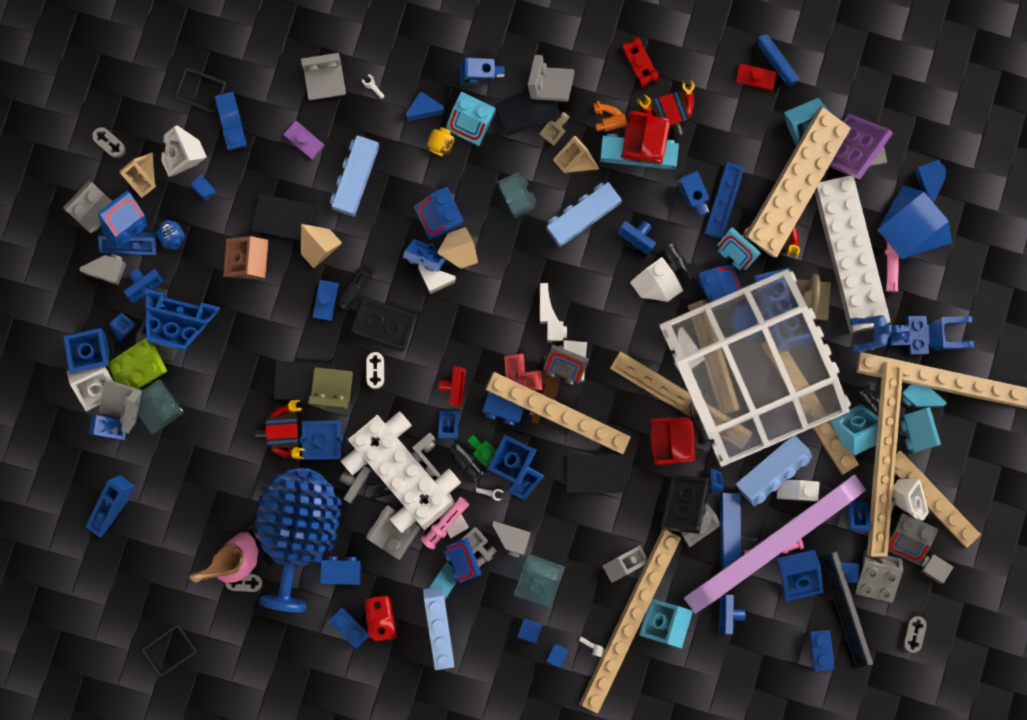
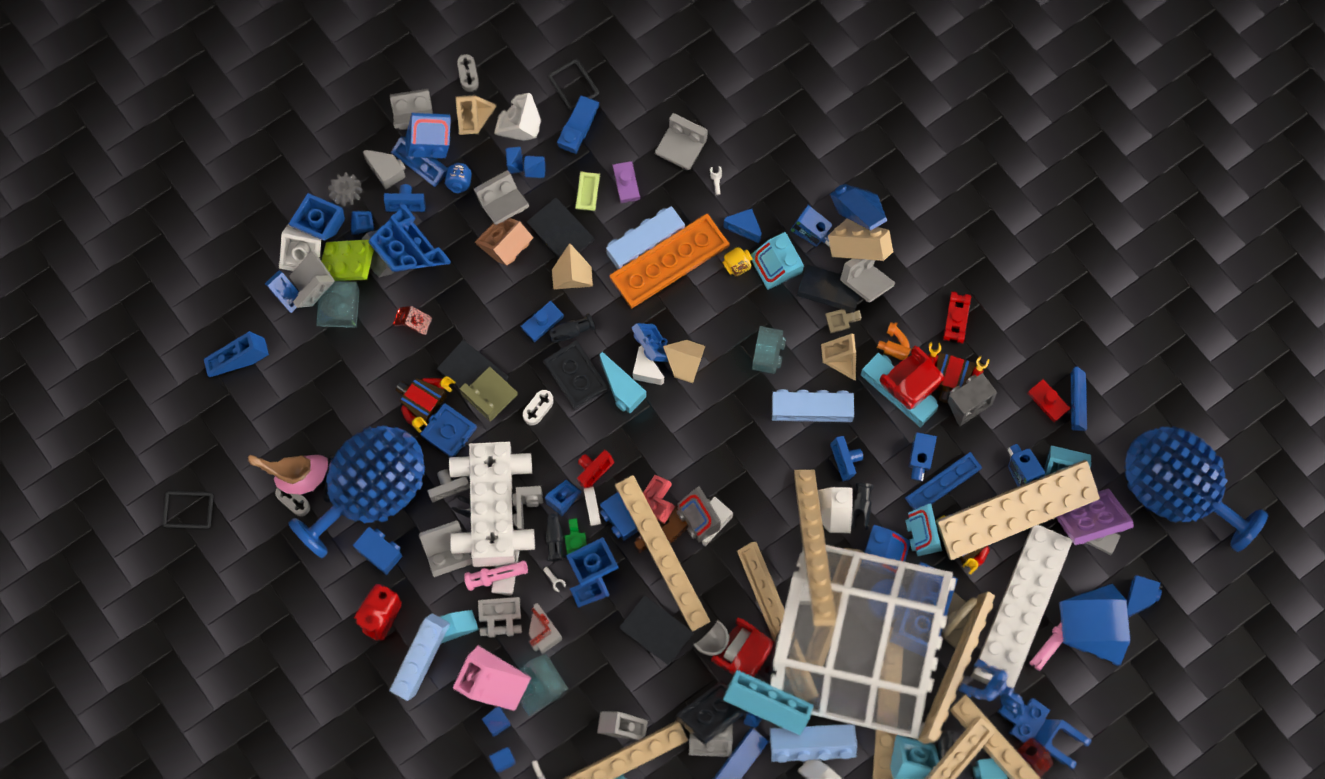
camera: 40 degrees right, 10 degrees down
blue brick [328,608,369,649] -> none
blue slope [413,187,464,240] -> none
blue slope [444,537,482,583] -> none
white slope [540,283,567,343] -> none
none -> clear gear [328,172,362,207]
none -> clear red bracket [393,306,432,335]
none -> bright pink slope [453,646,531,711]
none -> light grey bracket [474,170,529,225]
none -> blue slope [524,156,545,178]
none -> clear red bracket [529,608,551,647]
none -> yellowish green tile [576,172,600,211]
none -> white beam [584,487,601,526]
none -> medium azure slope [600,352,646,413]
none -> orange plate [609,213,730,309]
none -> light grey helmet [693,620,729,656]
none -> light grey beam [723,628,751,663]
none -> medium azure brick [723,670,814,735]
none -> tan plate [794,470,836,626]
none -> tan wedge [828,219,893,261]
none -> blue wedge [830,184,887,231]
none -> tan plate [918,592,995,744]
none -> flat silver slope [948,373,997,426]
none -> blue torso [1008,444,1045,487]
none -> clear red bracket [1017,738,1053,778]
none -> blue plant [1124,426,1268,552]

